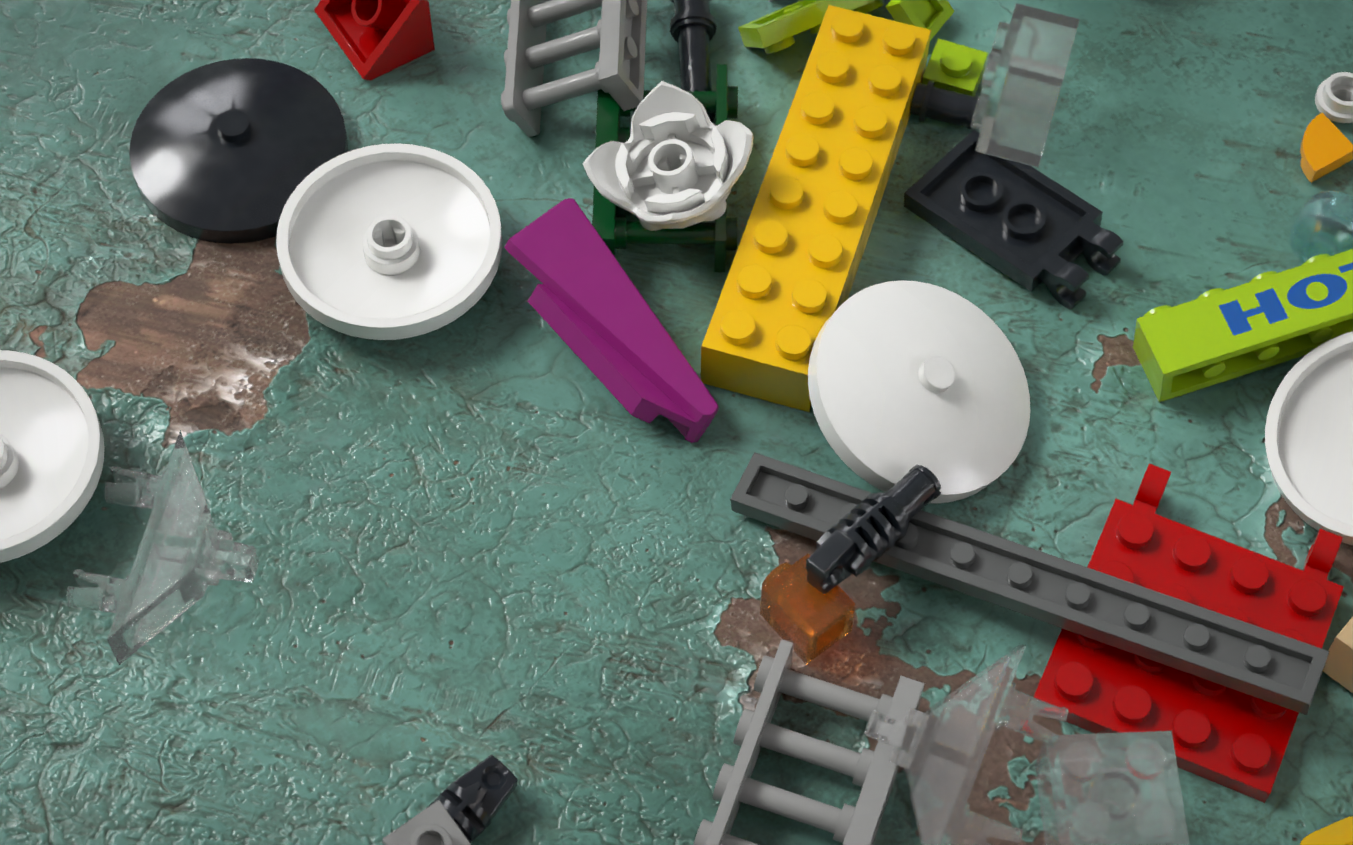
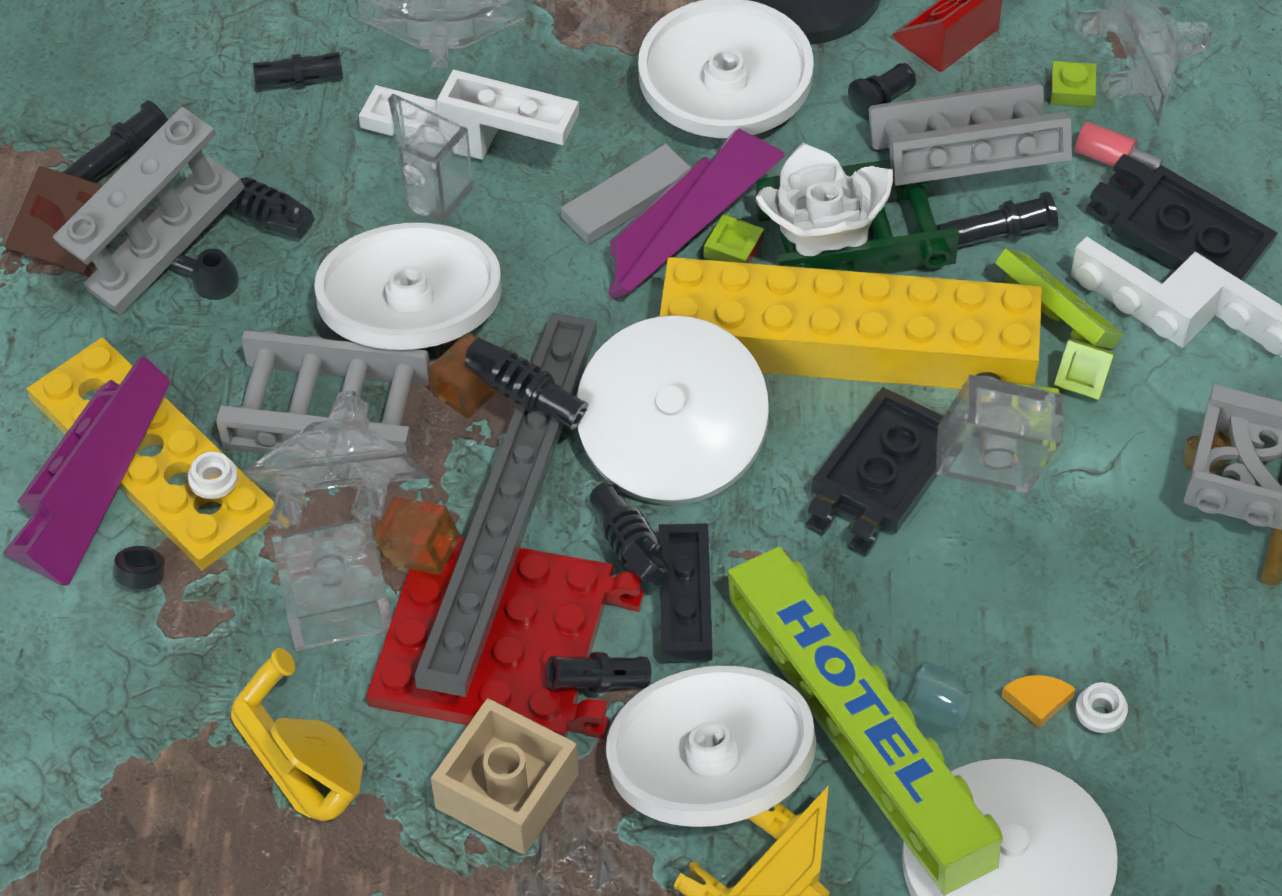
camera: 80 degrees right, 5 degrees down
none -> black pin [253,52,343,91]
none -> white dish [314,223,502,350]
none -> white bracket [359,69,579,160]
none -> clear orange brick [373,496,461,575]
none -> clear slope [388,93,473,223]
none -> black pin [545,652,652,693]
none -> light grey tile [560,144,690,245]
none -> black hinge [590,482,672,587]
none -> black plate [659,523,713,662]
none -> lime plate [704,214,764,263]
none -> black pin [848,63,916,120]

